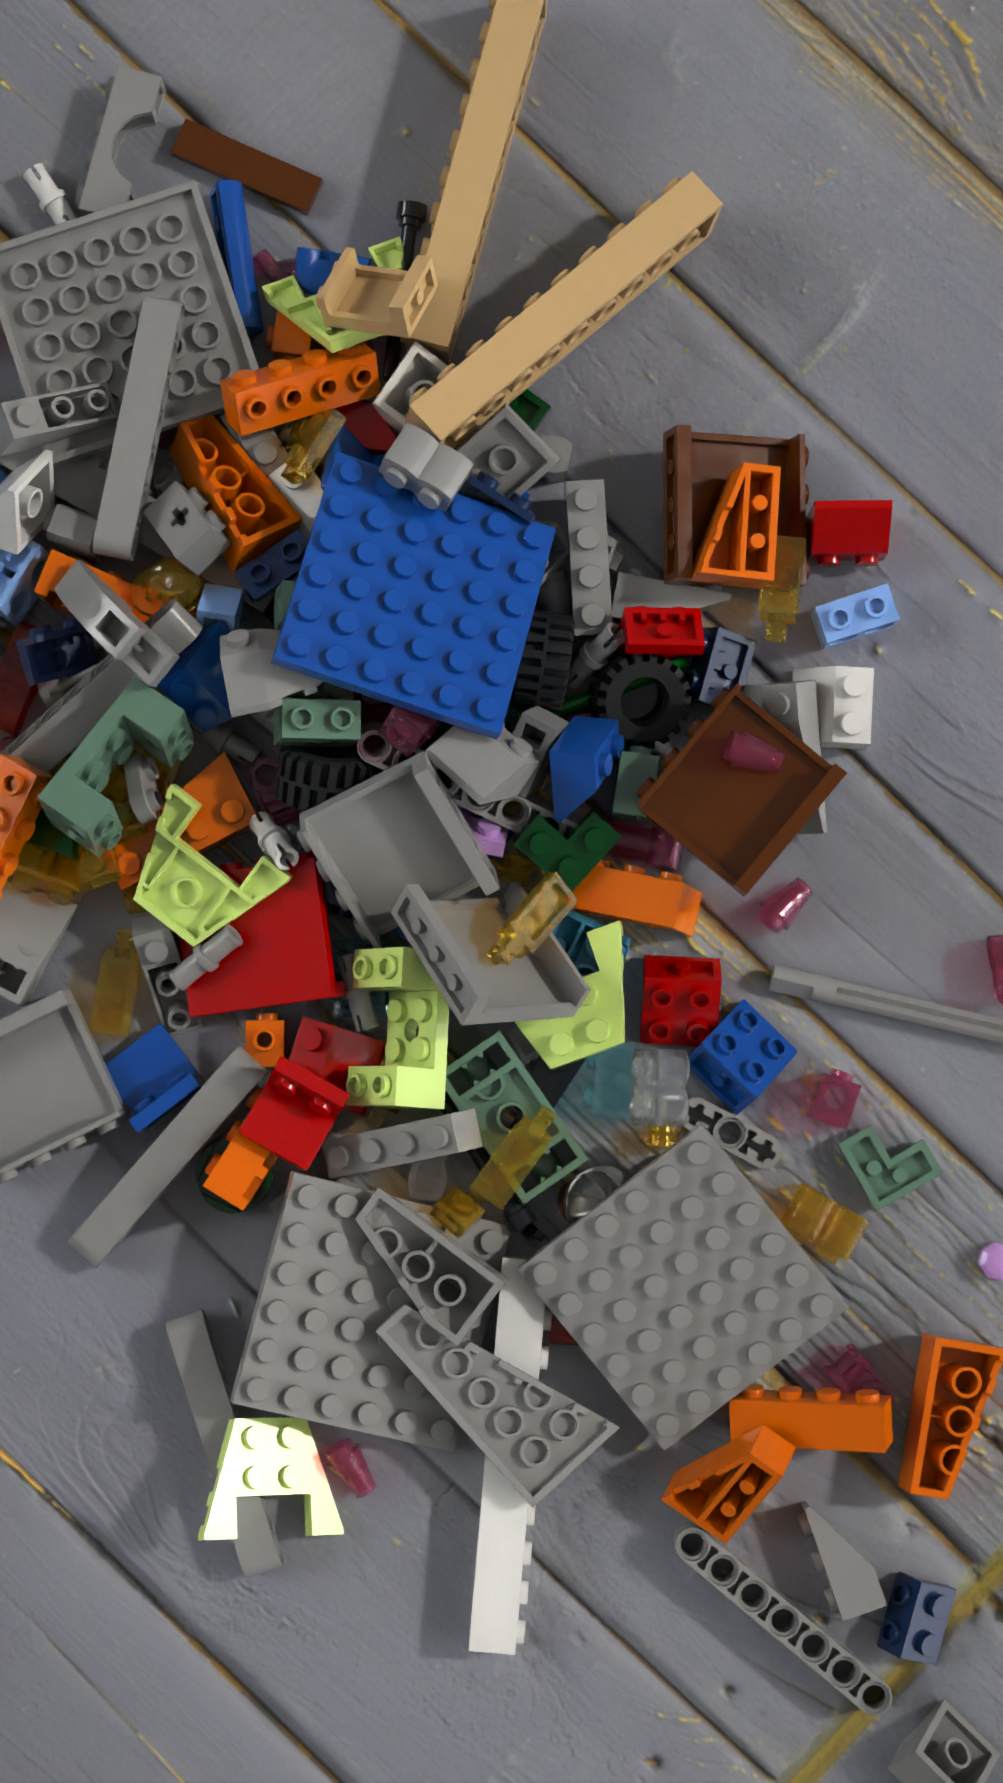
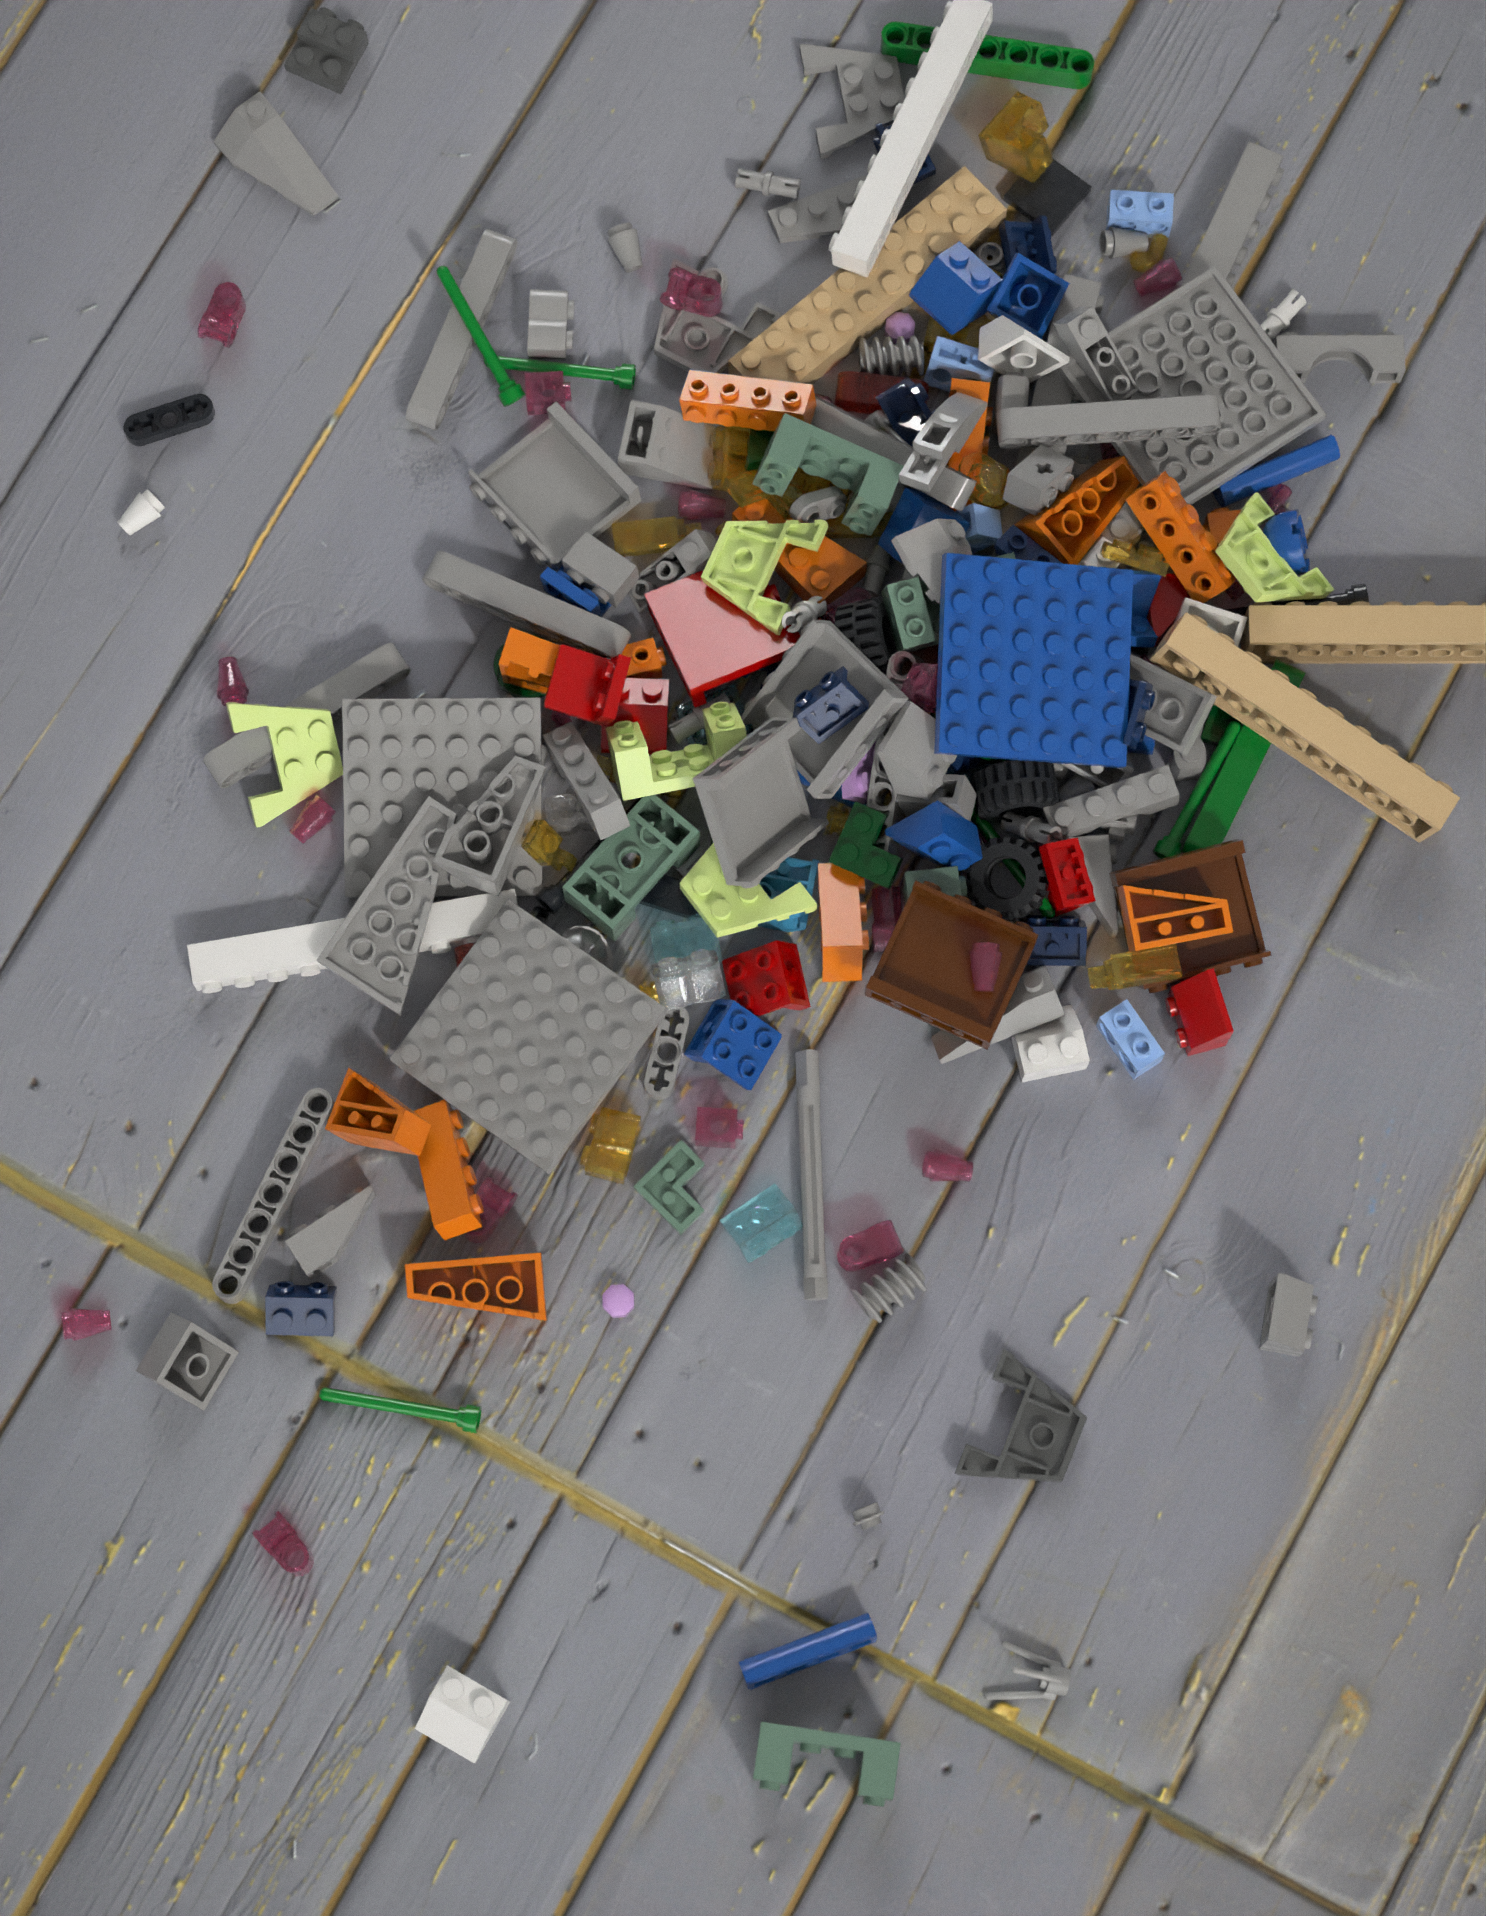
camera: 75 degrees right, 10 degrees down
light grey pin [168,924,243,991] -> none
reddish brown tile [170,119,323,216] -> none
tan panel [316,247,438,338] -> none
light grey brick [379,423,474,511] -> none
clear yellow hinge [470,1105,556,1210] -> none
clear yellow hinge [487,872,578,965] -> none
clear pink cone [756,878,813,933] -> none
none -> clear pink cone [217,657,249,707]
none -> light grey brick [562,531,639,607]
none -> clear pink cone [678,489,726,521]
none -> clear light blue bracket [719,1183,803,1263]
none -> dark blue bracket [792,666,869,744]
none -> clear pink cone [922,1149,973,1182]
none -> green piece [1152,721,1241,859]
none -> green beam [1181,659,1306,853]

